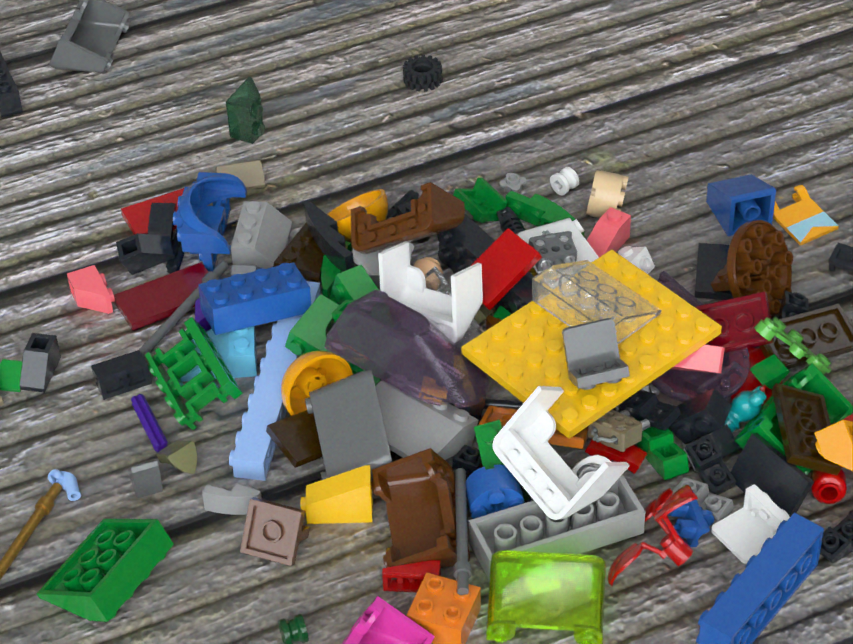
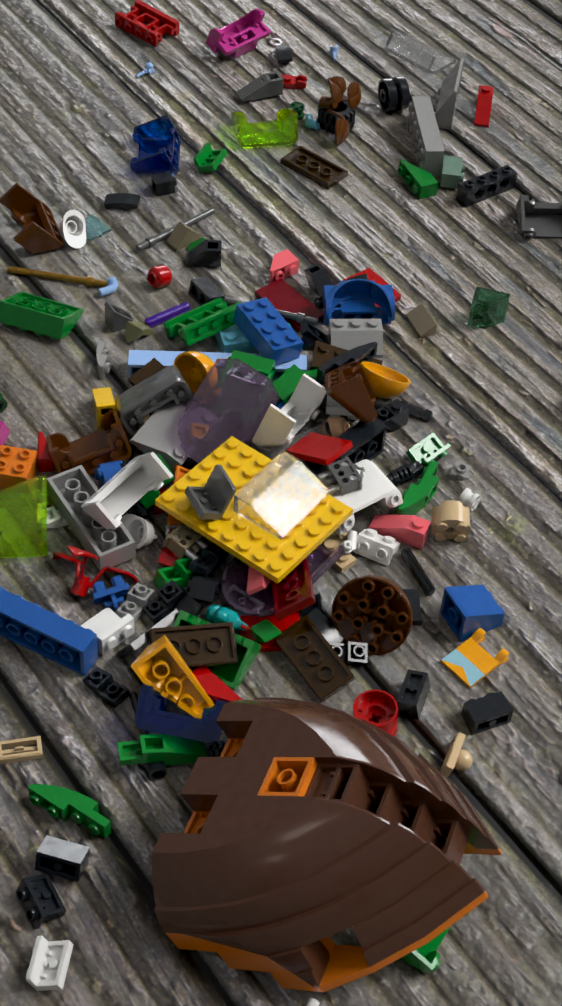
camera: 75 degrees right, 5 degrees up
bracket [240,497,310,566] -> none
dark grey bar [454,468,471,595] -> none
bright green plant [754,317,832,375] -> none
none -> red head [147,265,172,289]
none -> black axle [400,548,435,596]

